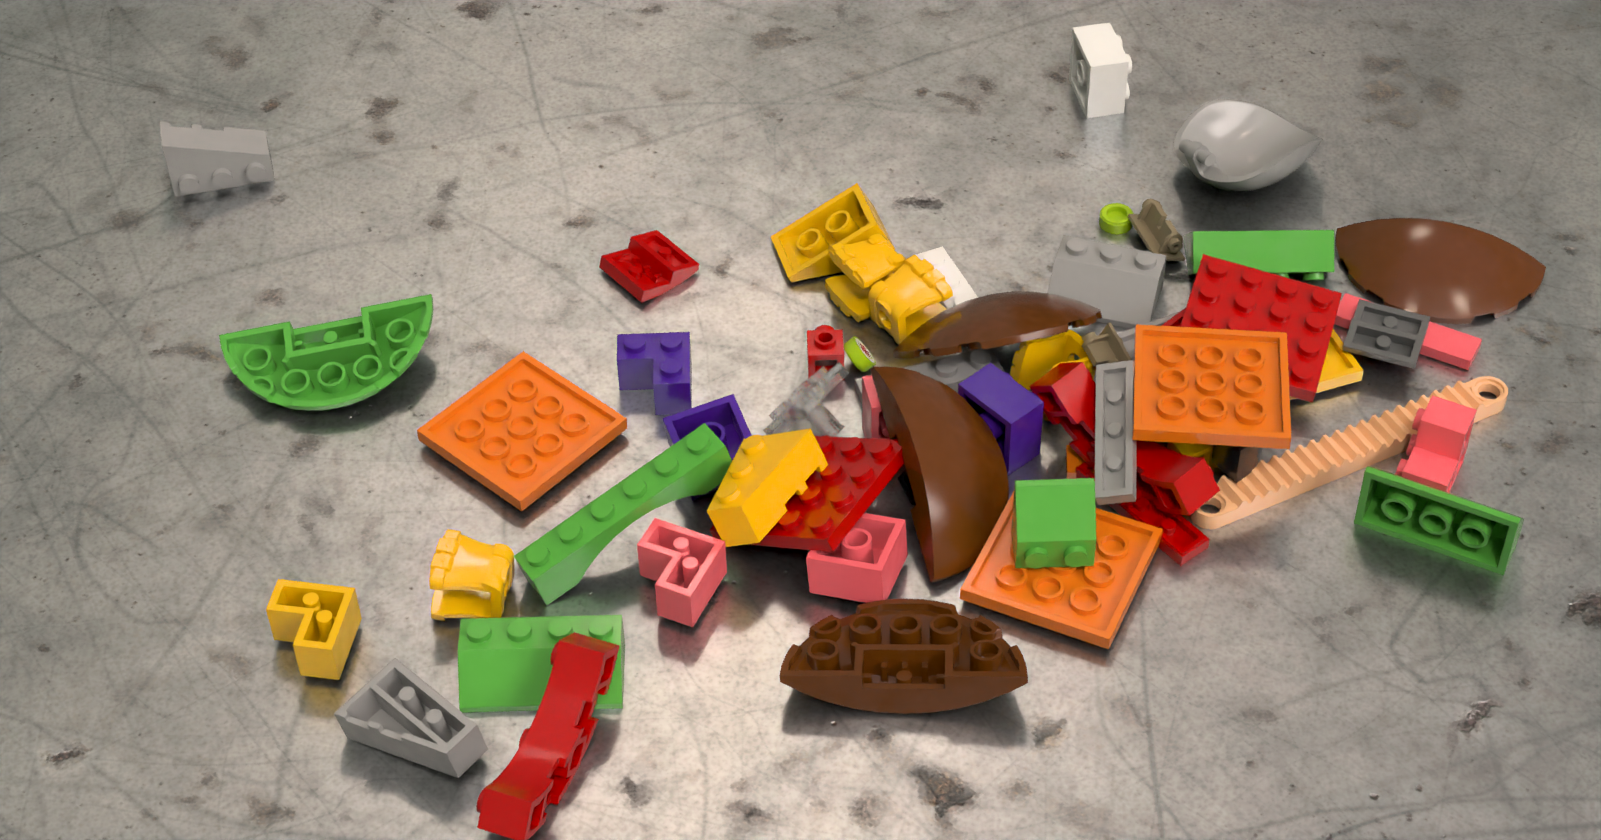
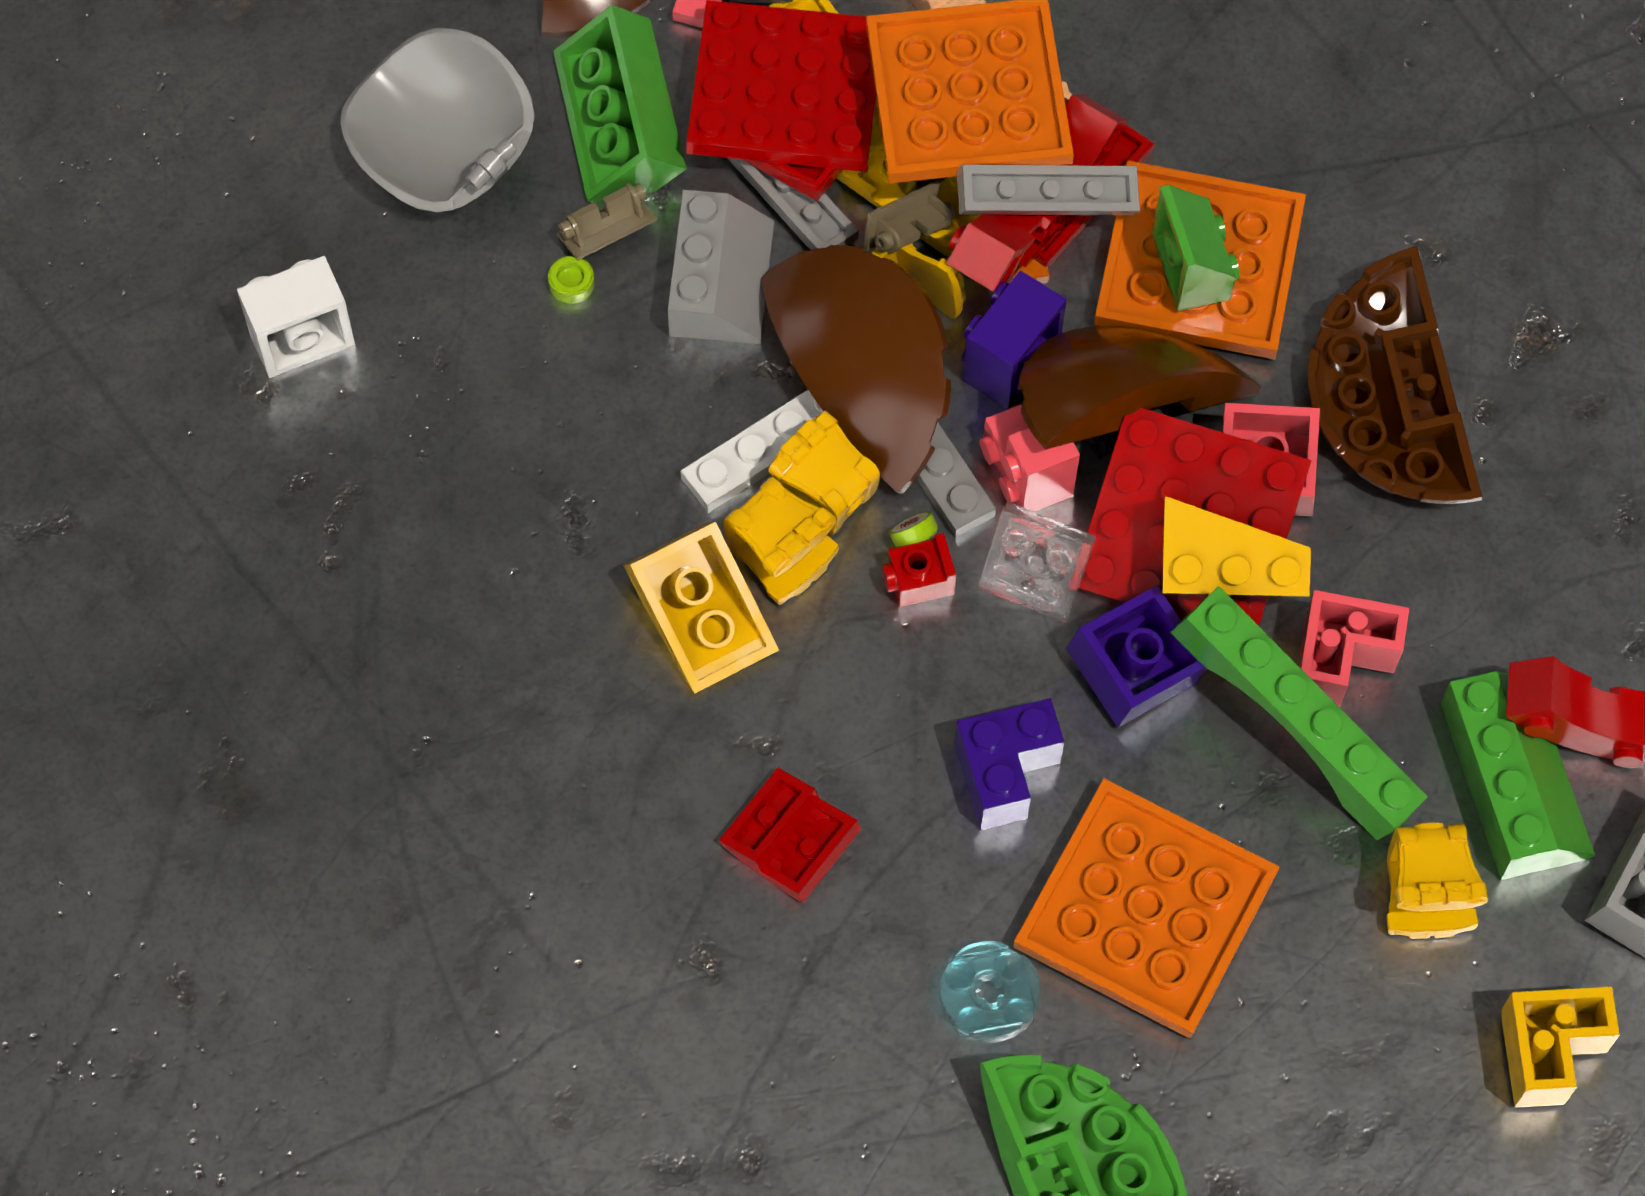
camera: 105 degrees left, 20 degrees up
none -> clear light blue plate [940,941,1041,1043]

